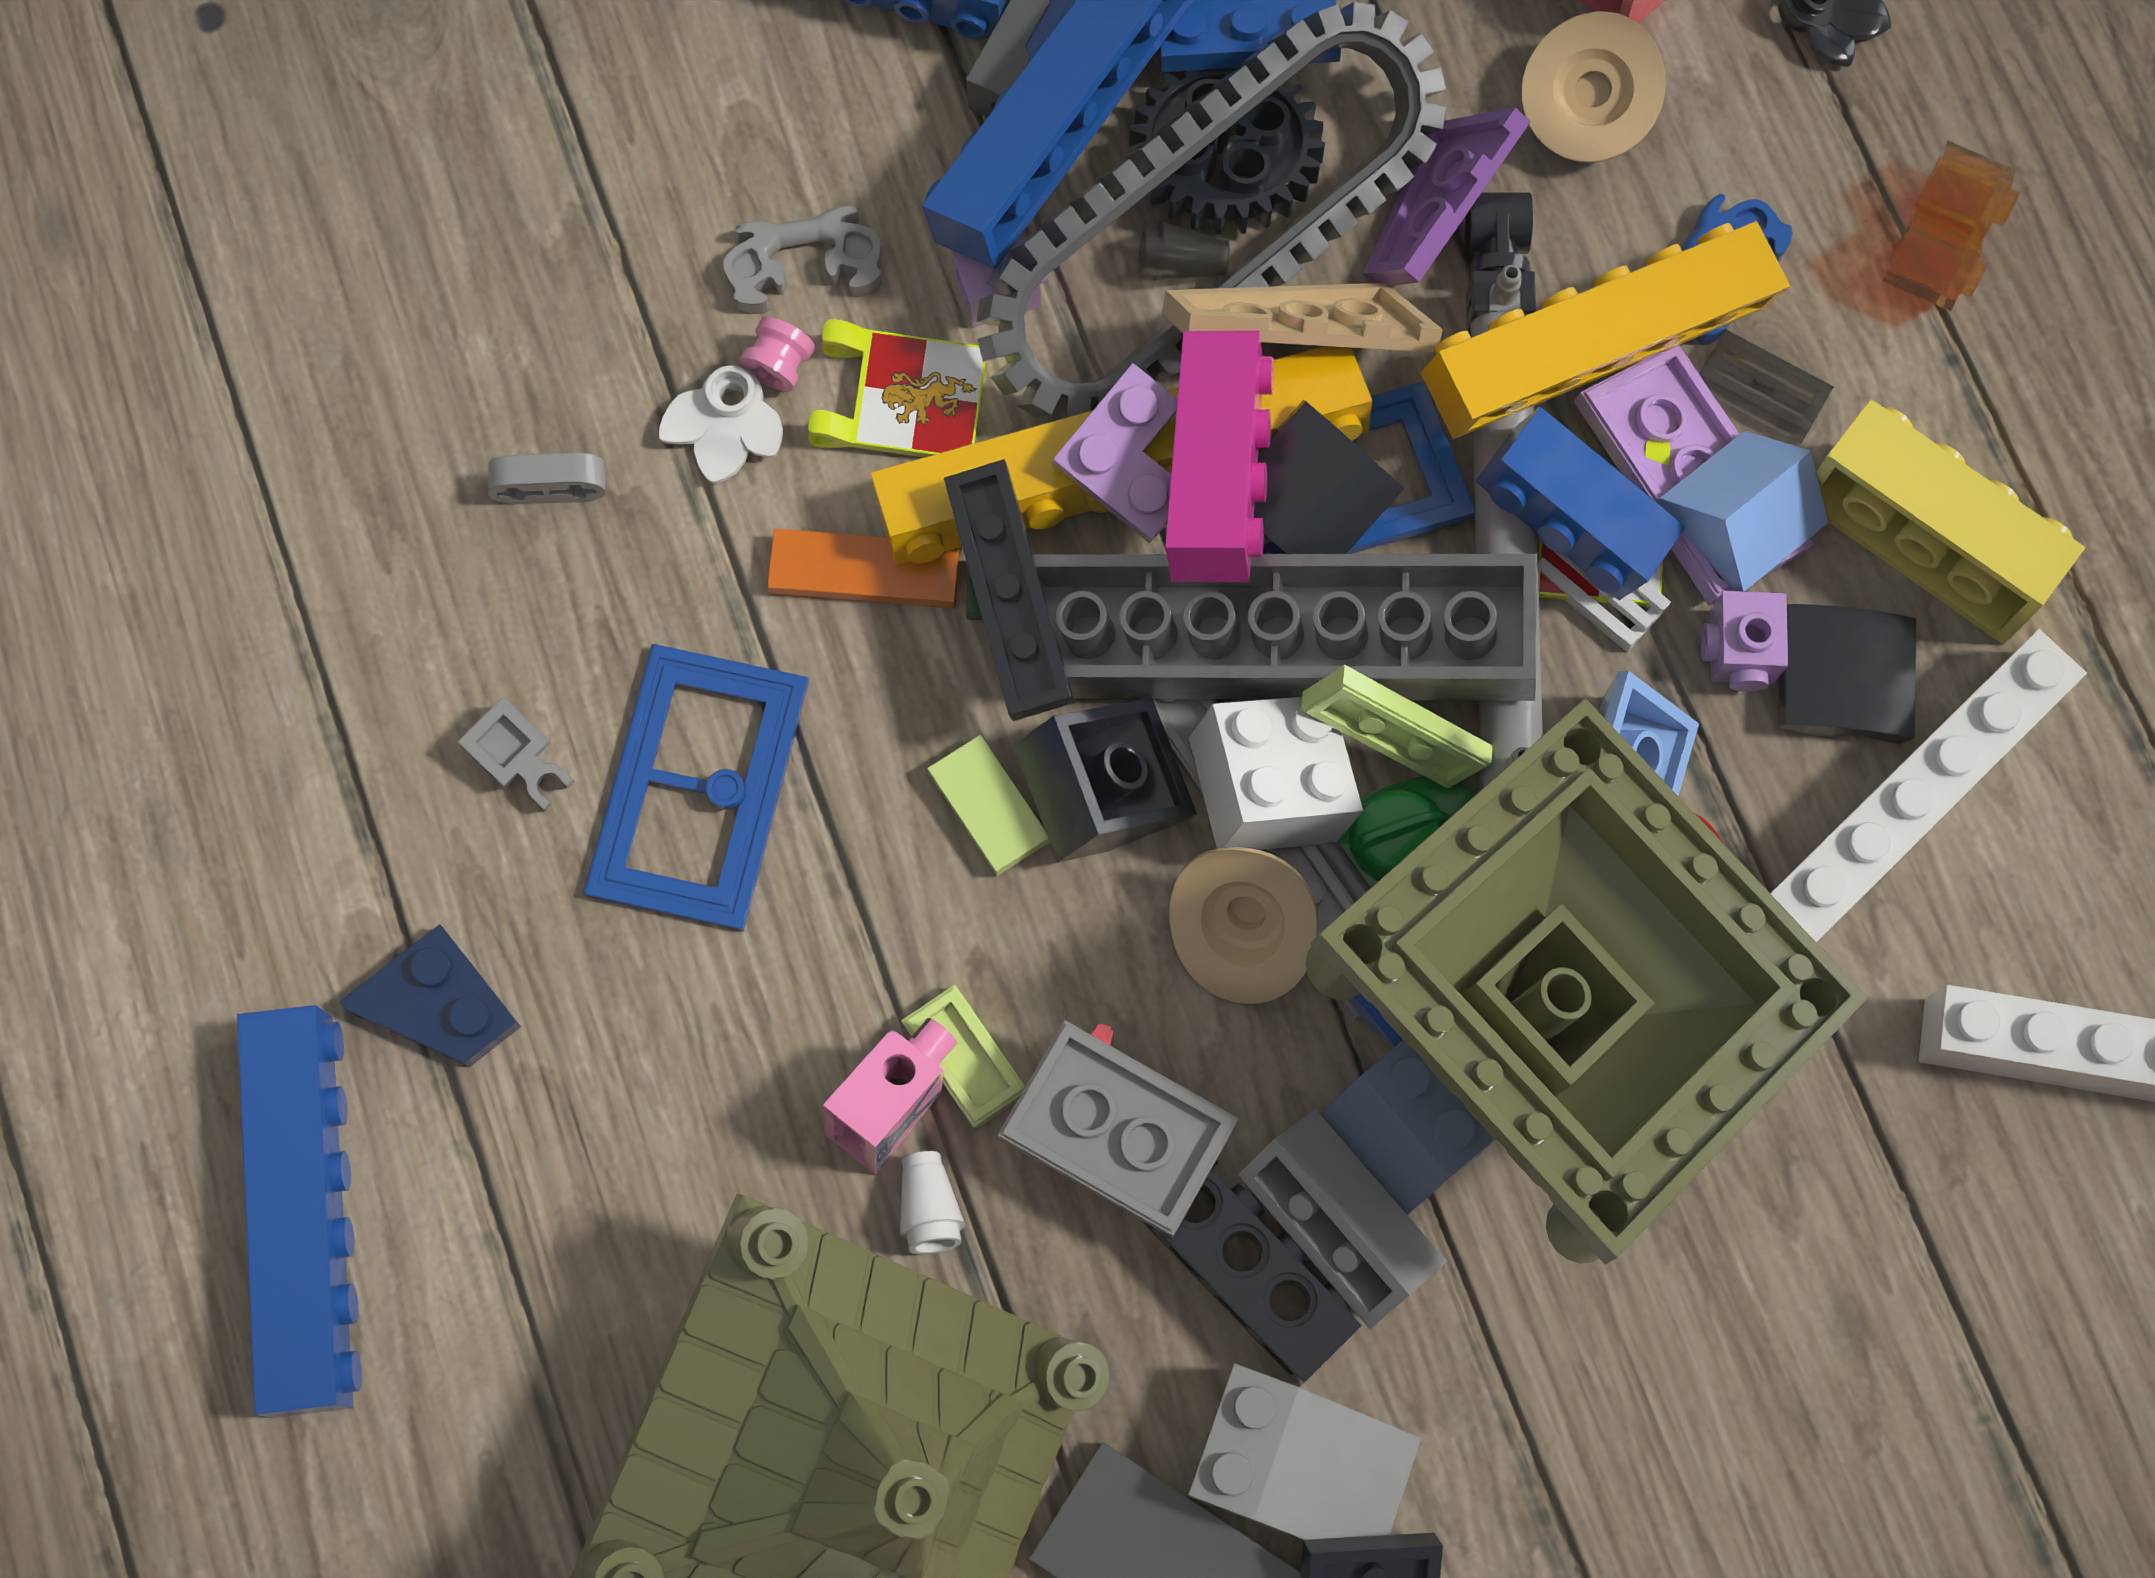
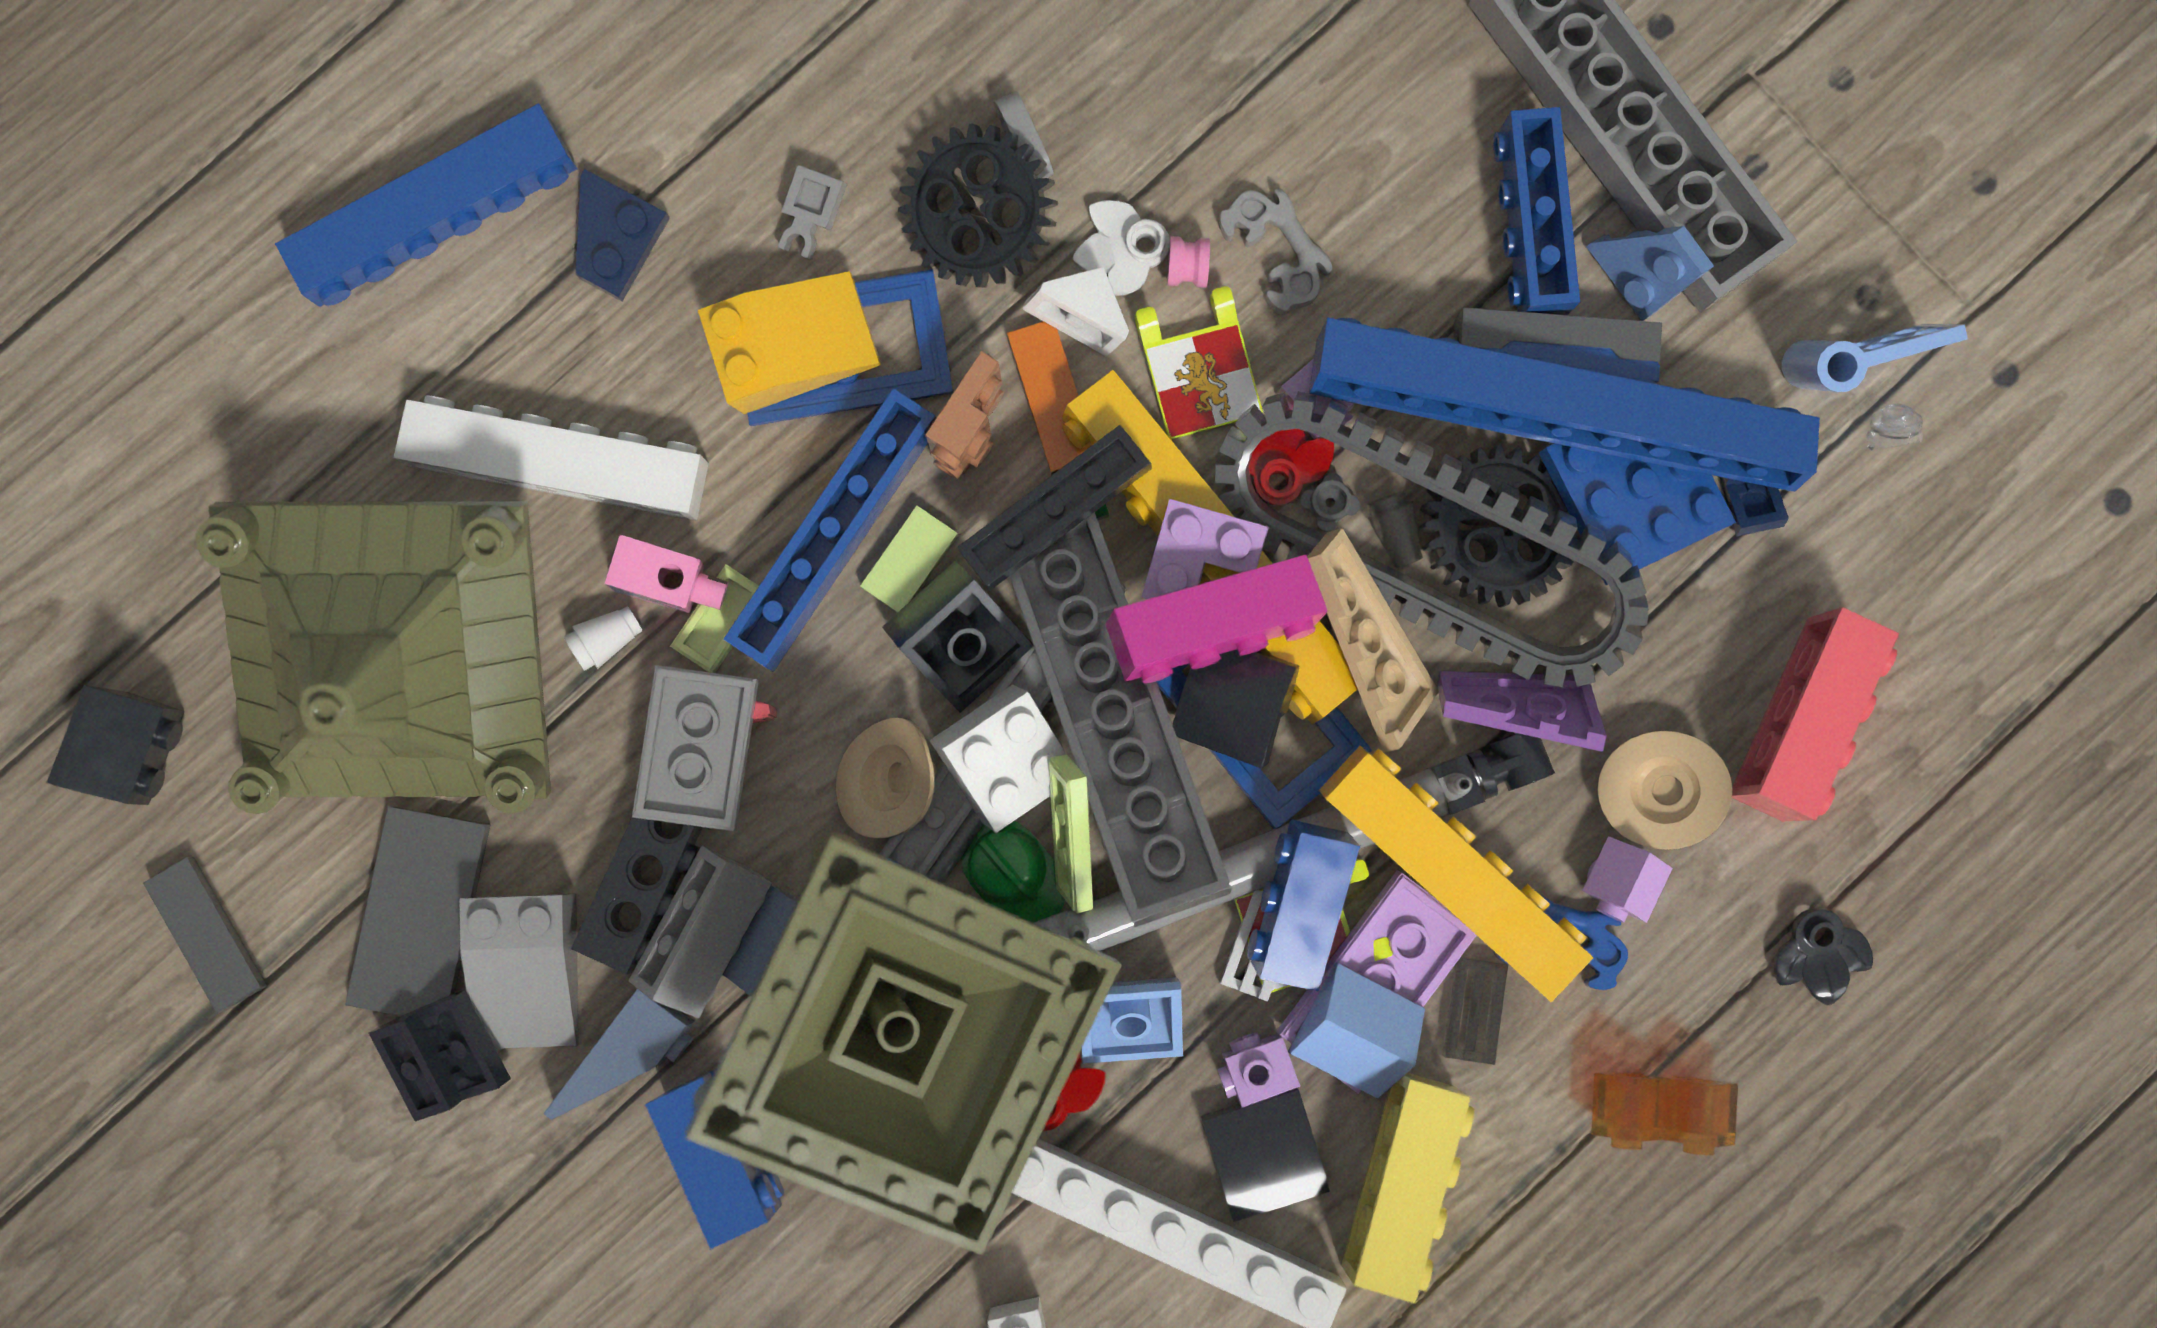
camera: 65 degrees right, 10 degrees up
none -> white brick [394,395,709,521]
none -> sand blue slope [543,989,695,1120]
none -> blue piece [645,1067,784,1250]
none -> yellow slope [698,271,881,414]
none -> blue brick [723,388,936,672]
none -> black gear [898,124,1058,288]
none -> nougat plate [925,351,1004,479]
none -> white slope [1022,267,1129,357]
none -> red plate [1249,408,1334,506]
none -> dark grey plate [1300,473,1360,532]
none -> lavender brick [1582,836,1673,923]

